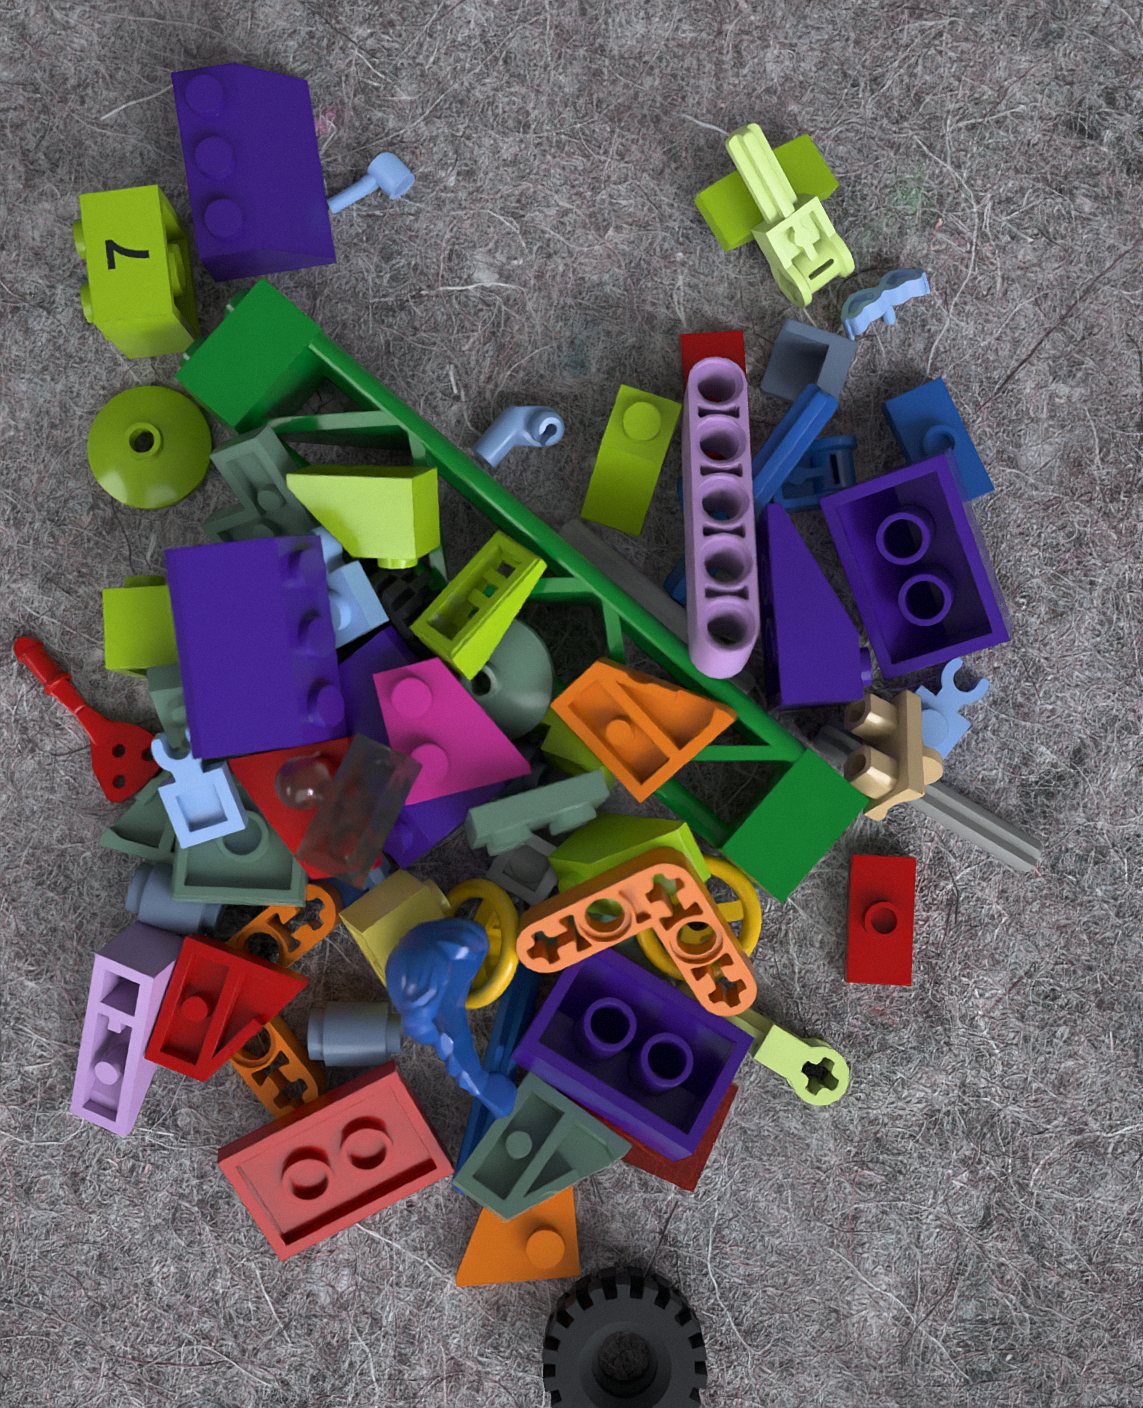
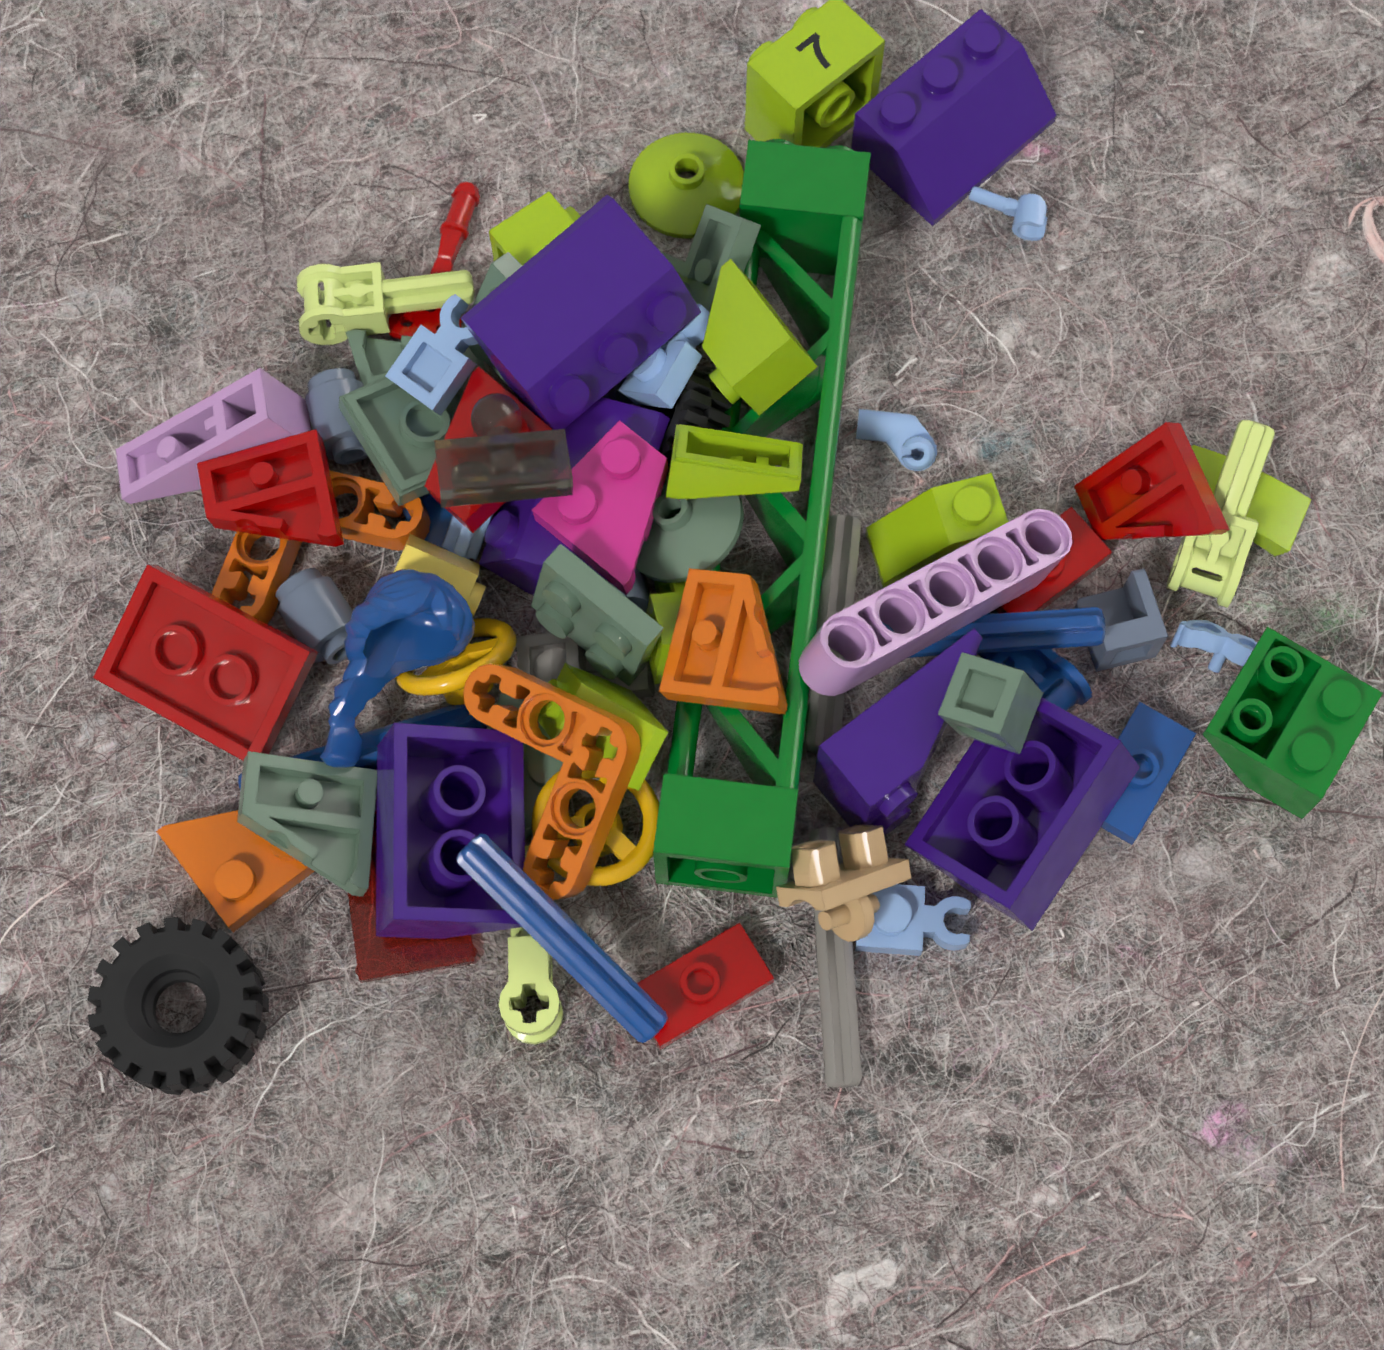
camera: 55 degrees right, 15 degrees down
none -> yellowish green connector [297,262,475,345]
none -> blue axle [456,833,668,1043]
none -> sand green brick [938,652,1043,754]
none -> red wing [1074,422,1230,540]
none -> green slope [1202,627,1383,819]

